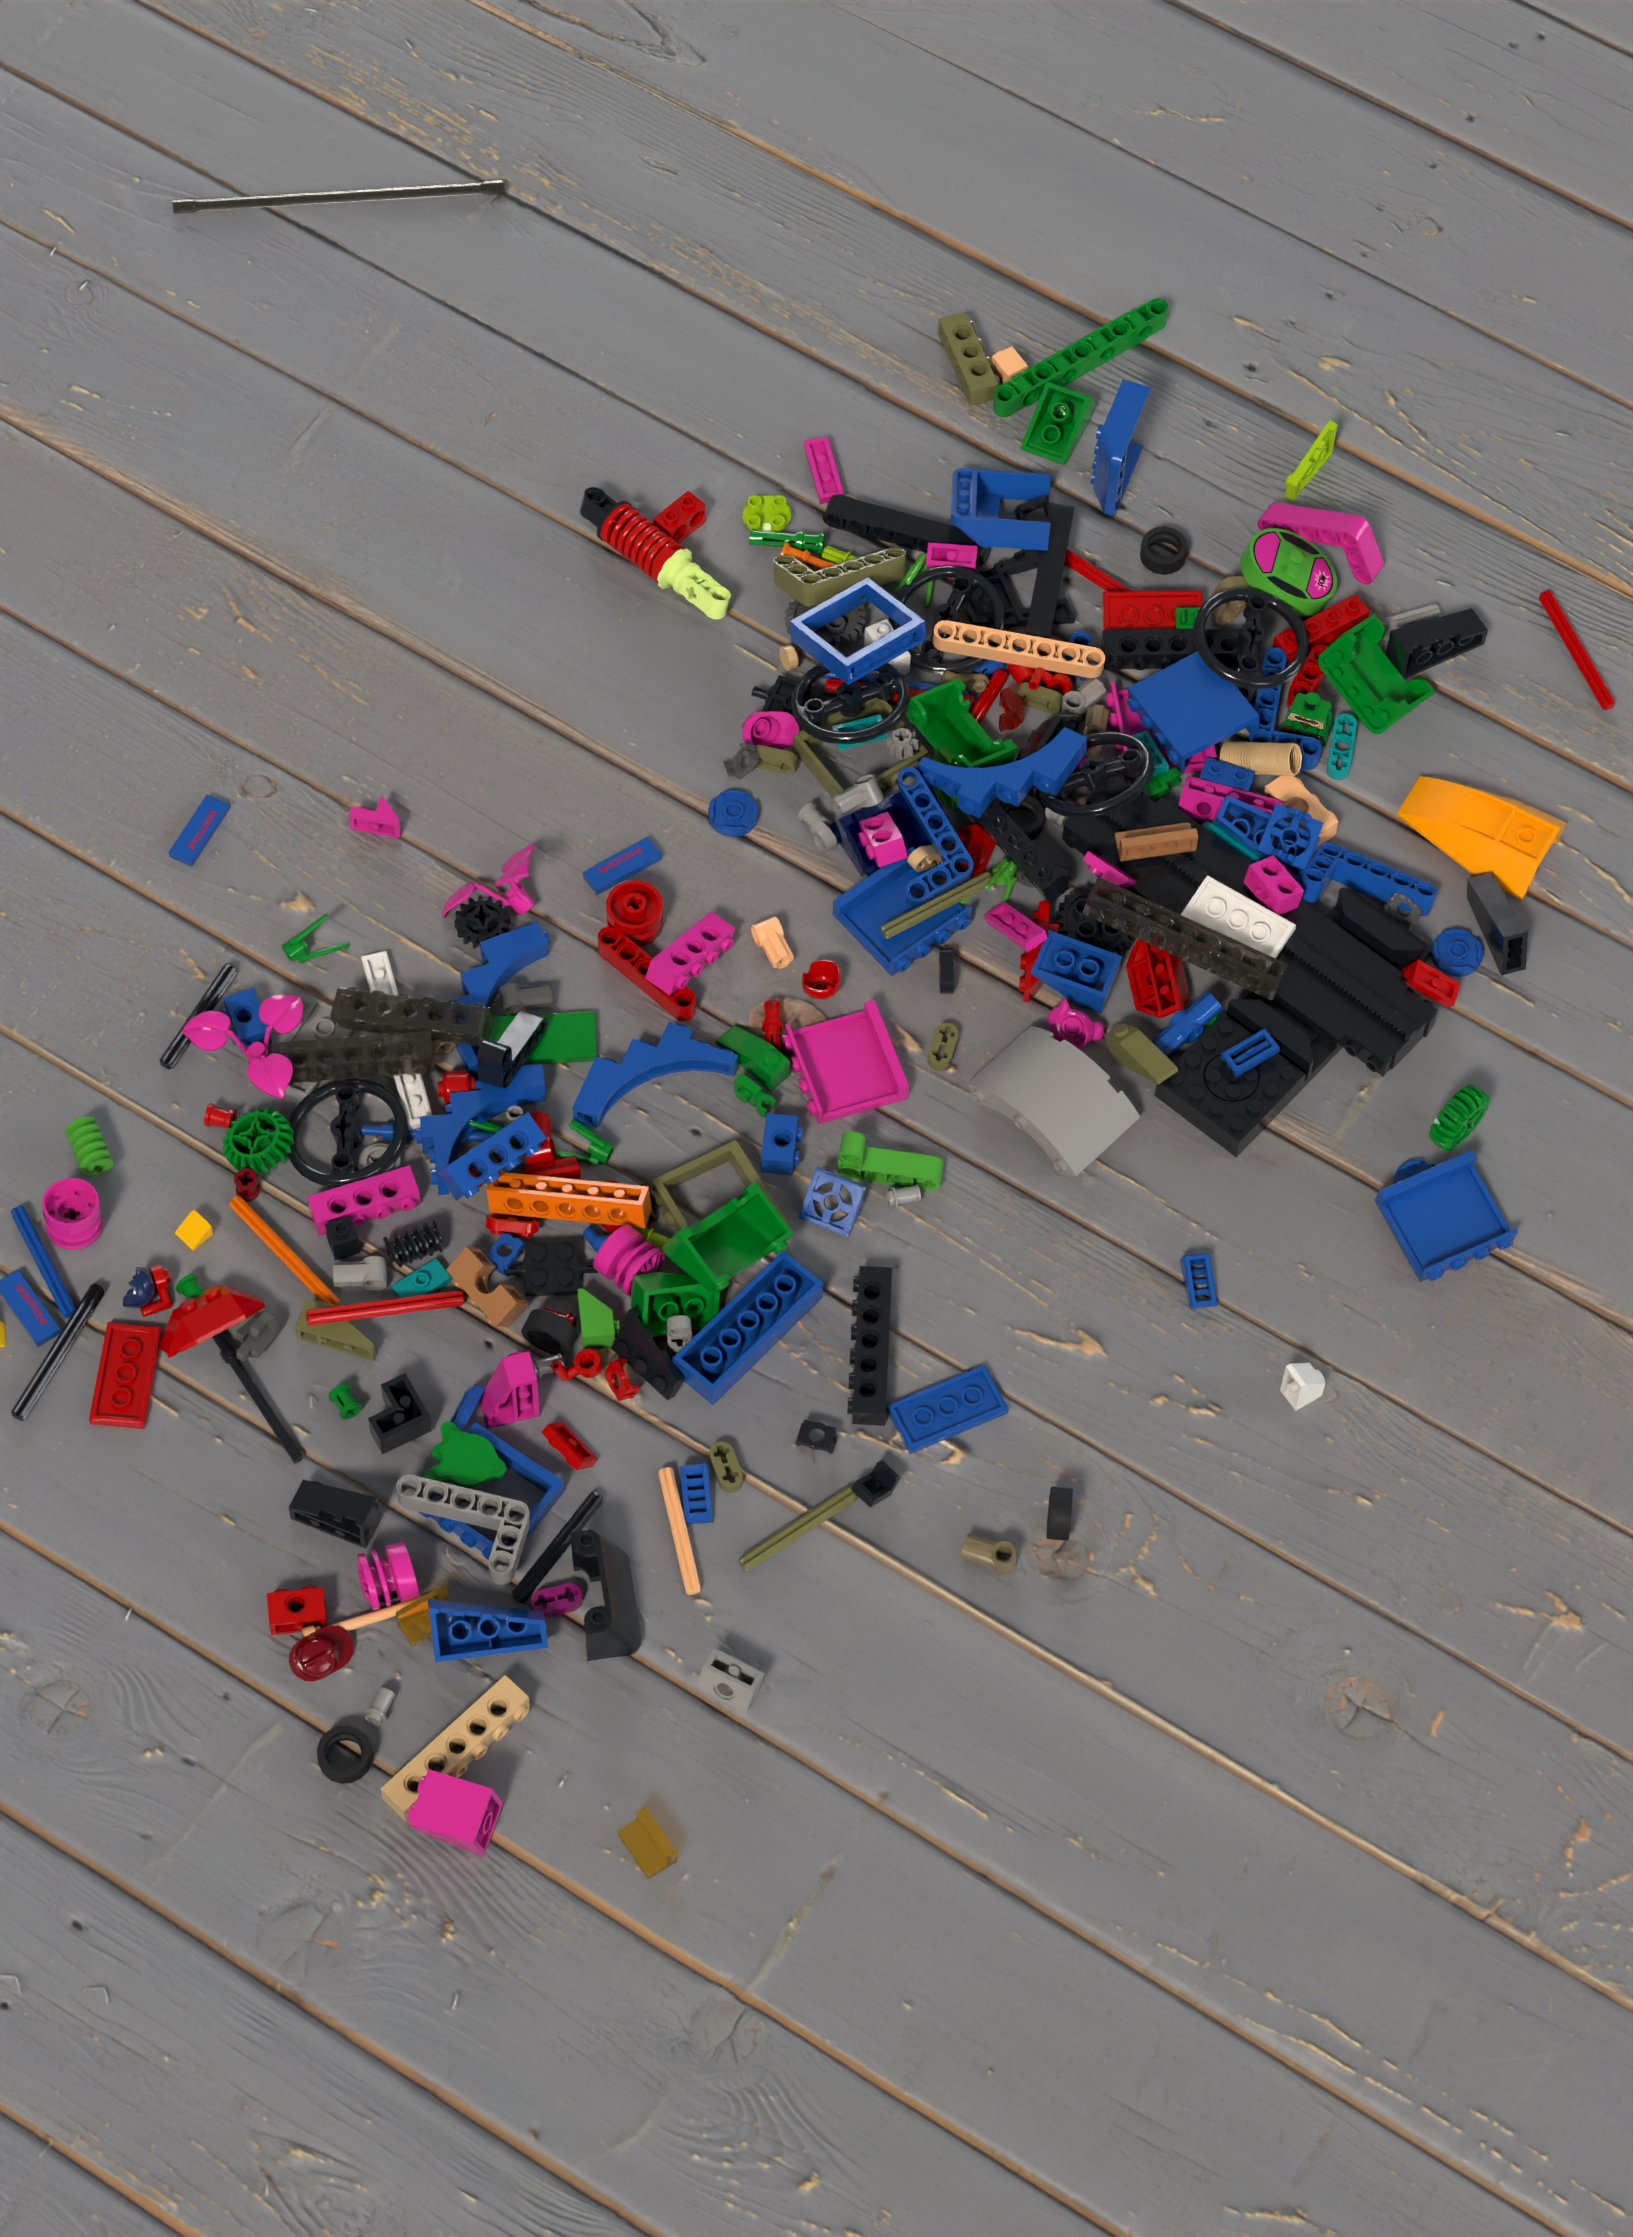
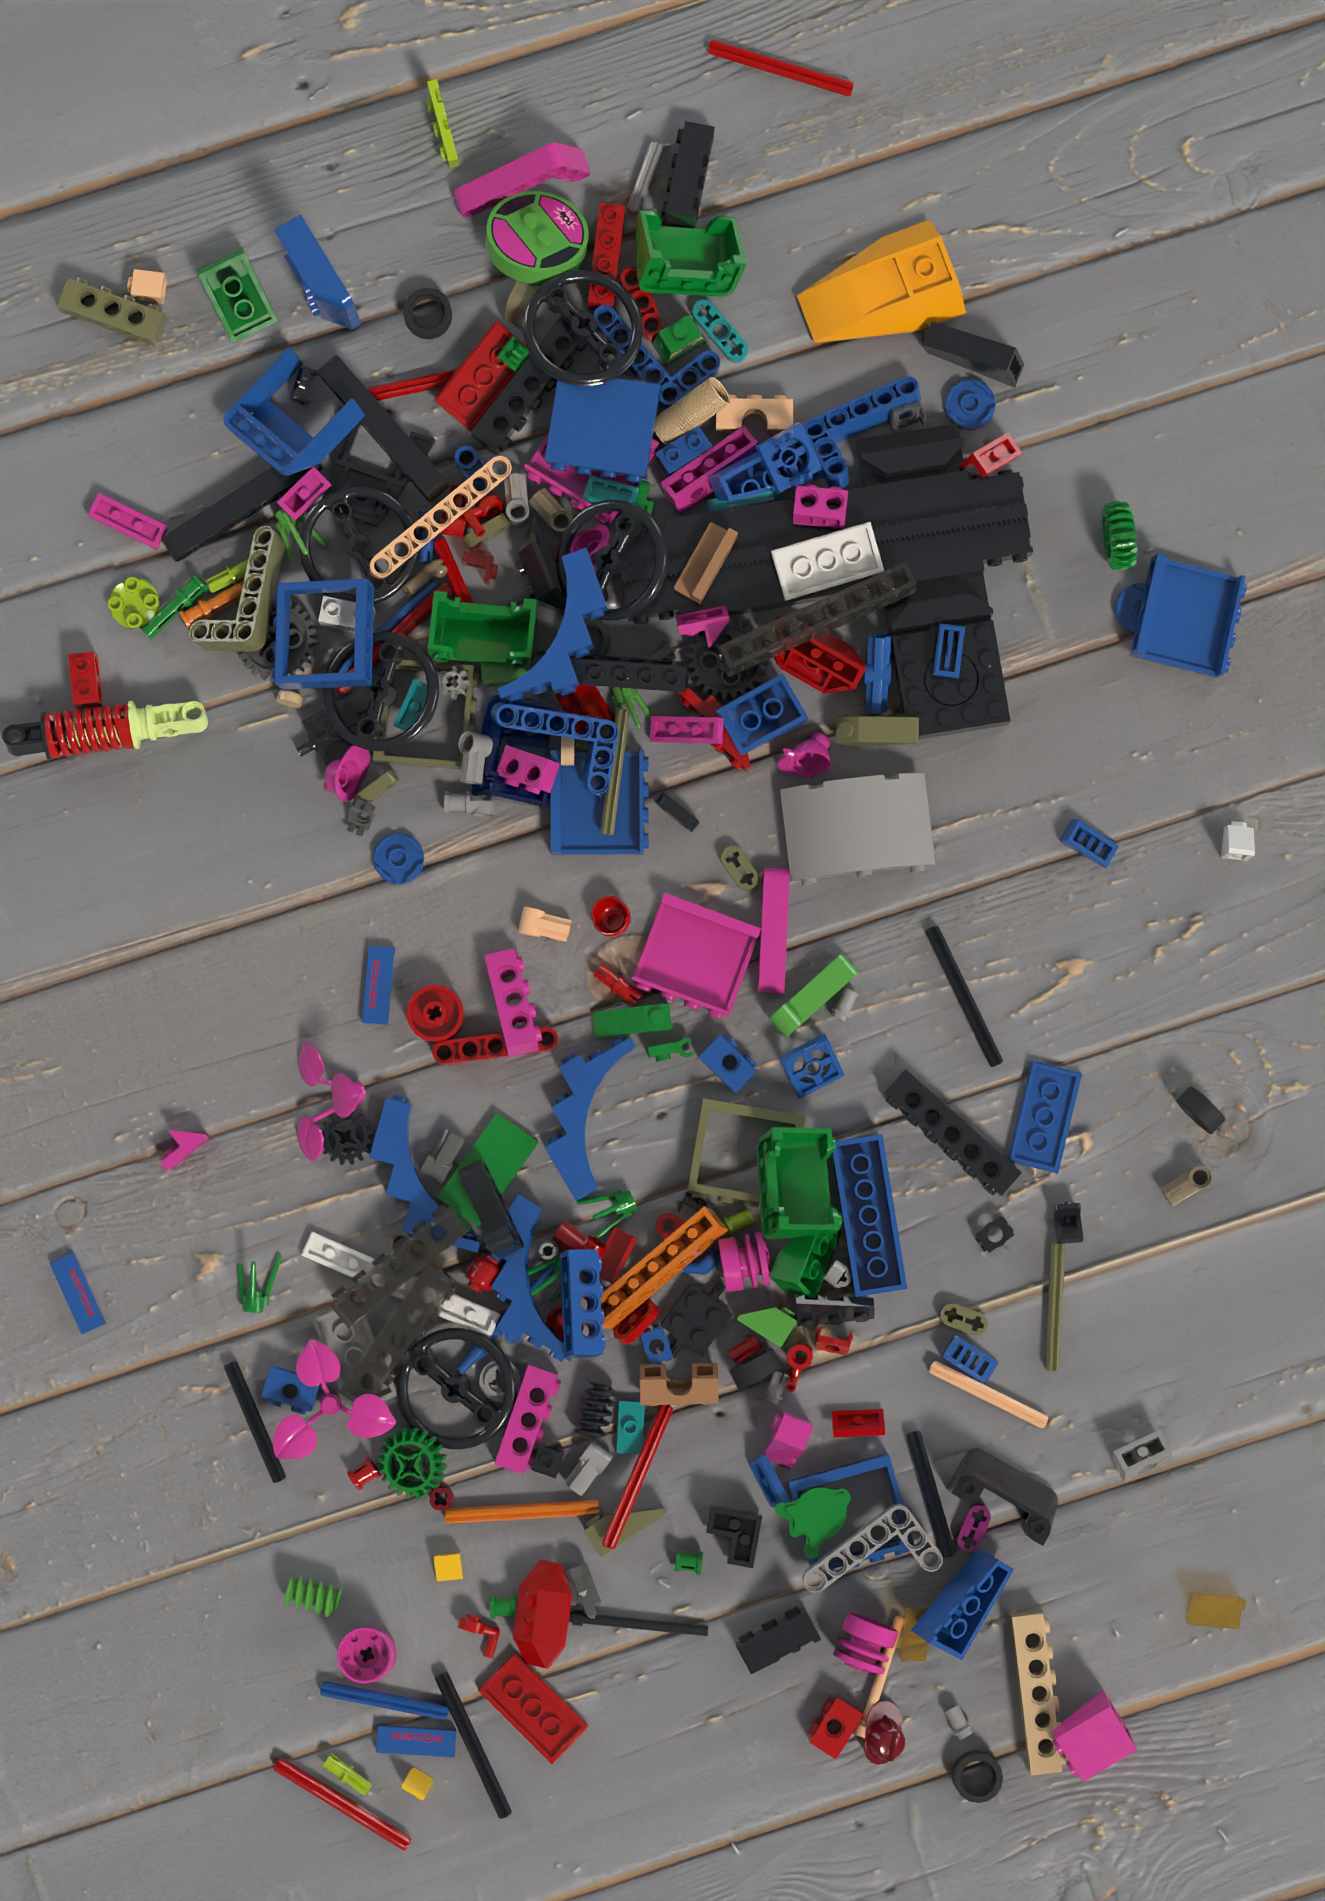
camera: 50 degrees left, 25 degrees up
dark blue hair [123,1267,155,1308] -> none
green beam [993,298,1169,417] -> none
none -> dark pink beam [758,868,790,994]
none -> black axle [926,925,1003,1067]

